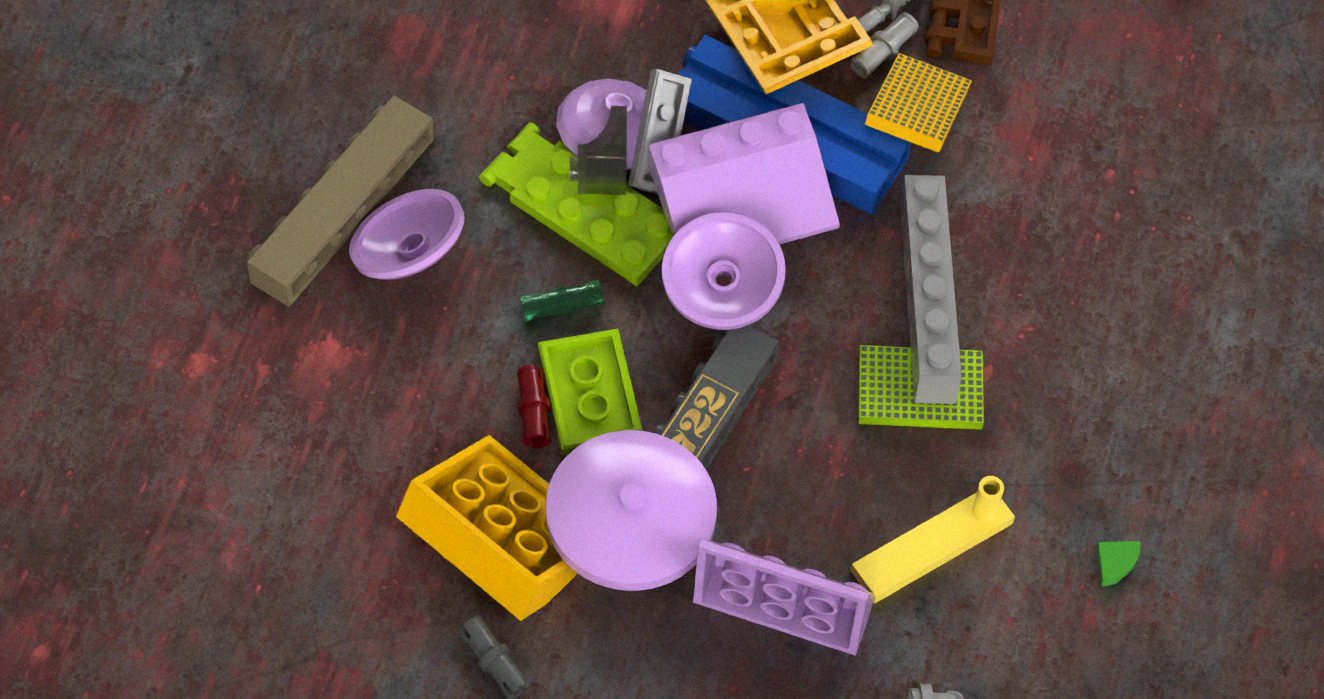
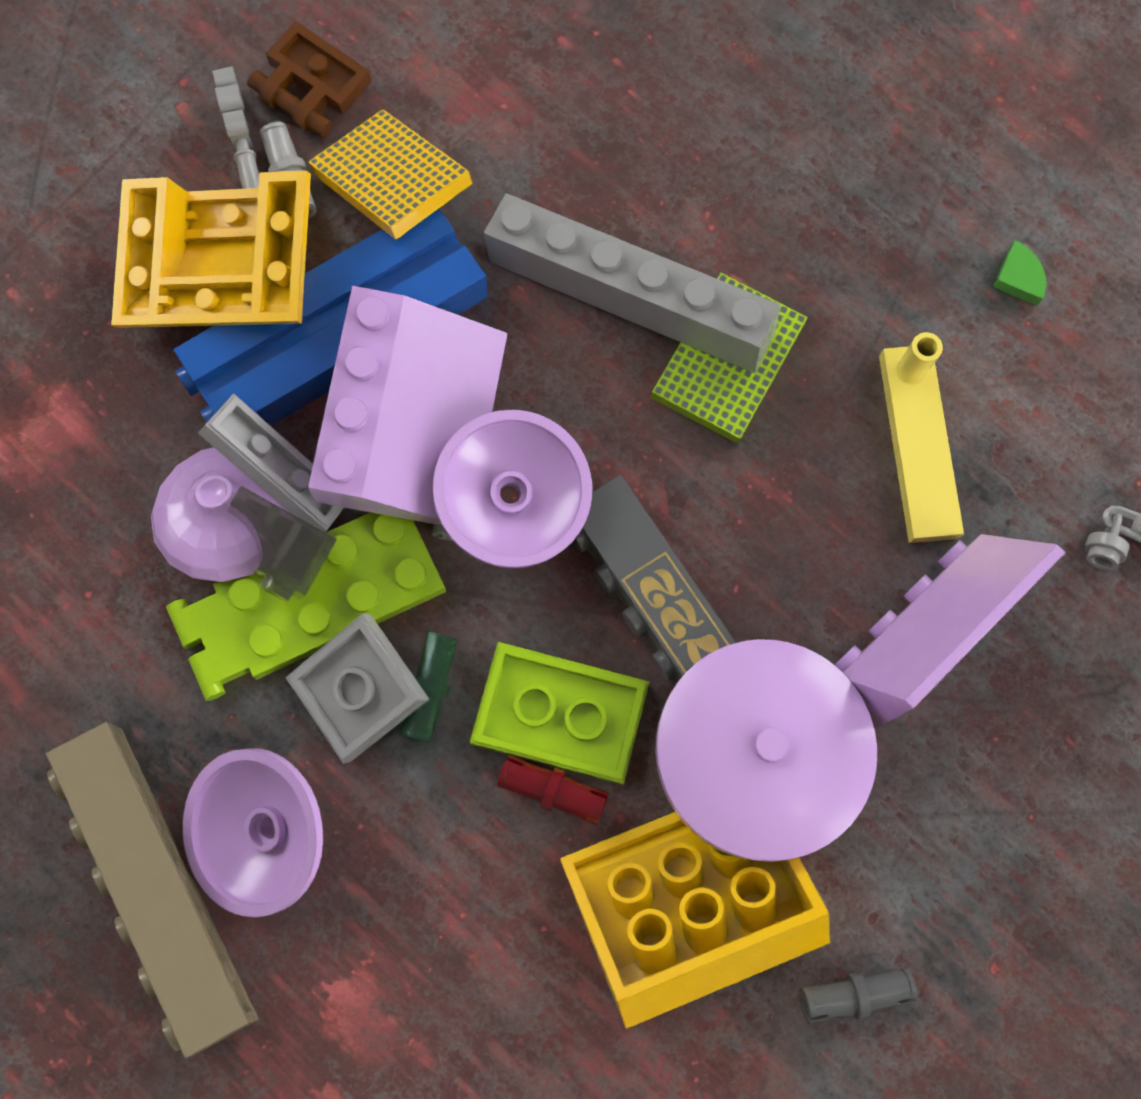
camera: 65 degrees left, 15 degrees up
none -> light grey tile [285,614,429,764]

